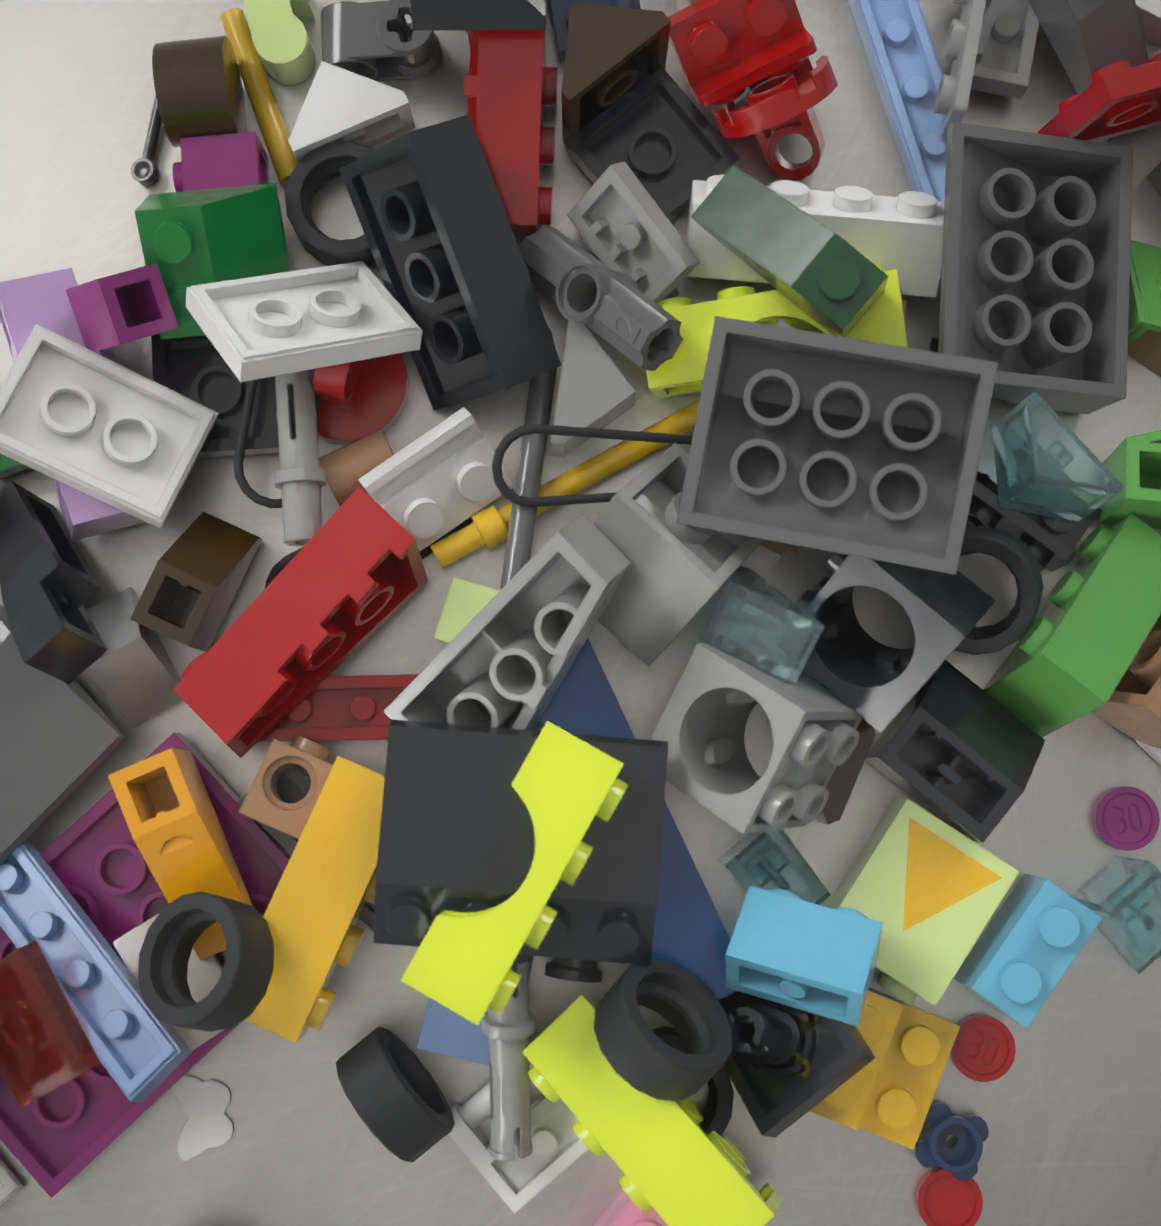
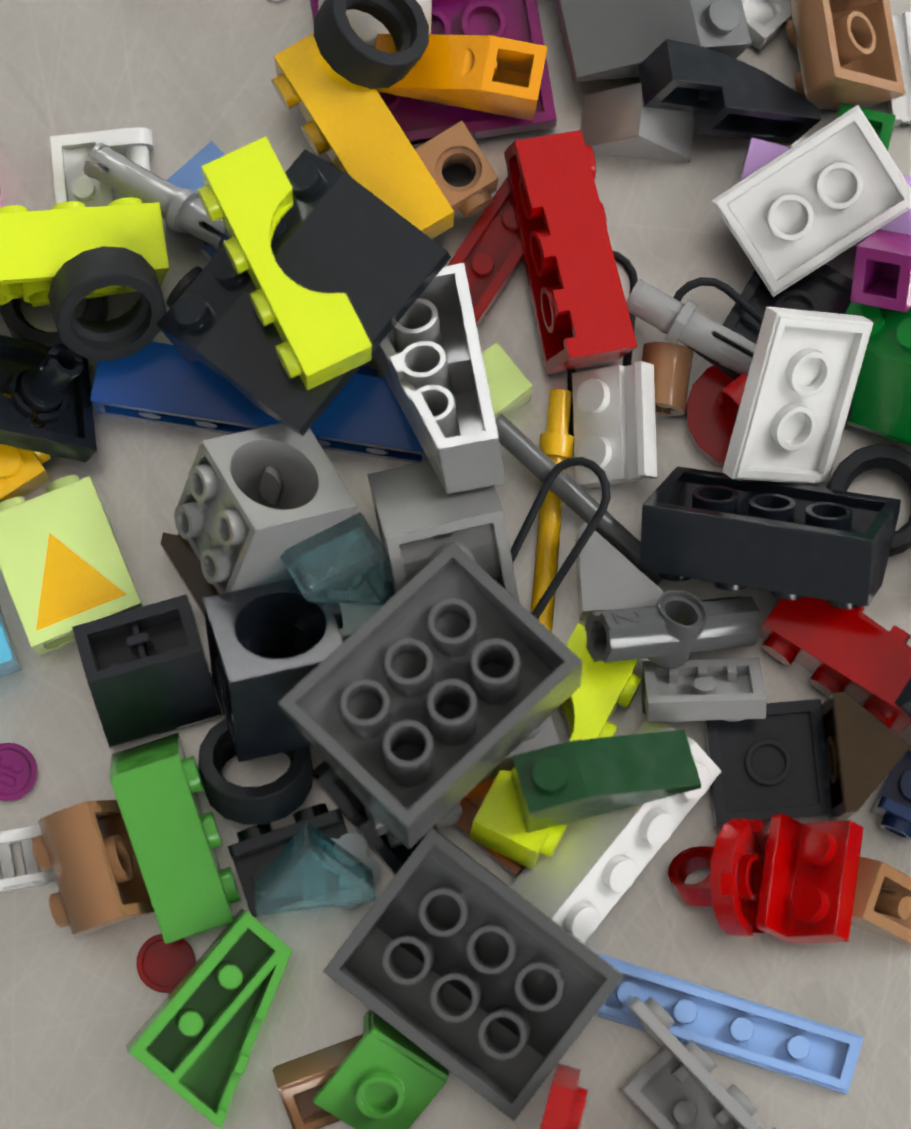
camera: 120 degrees right, 5 degrees down
dark brown slope [130,511,262,652] -> none
black tyre [336,1026,455,1162] -> none
clear light blue slope [717,829,831,905] -> none
medium azure brick [726,885,883,1027] -> none

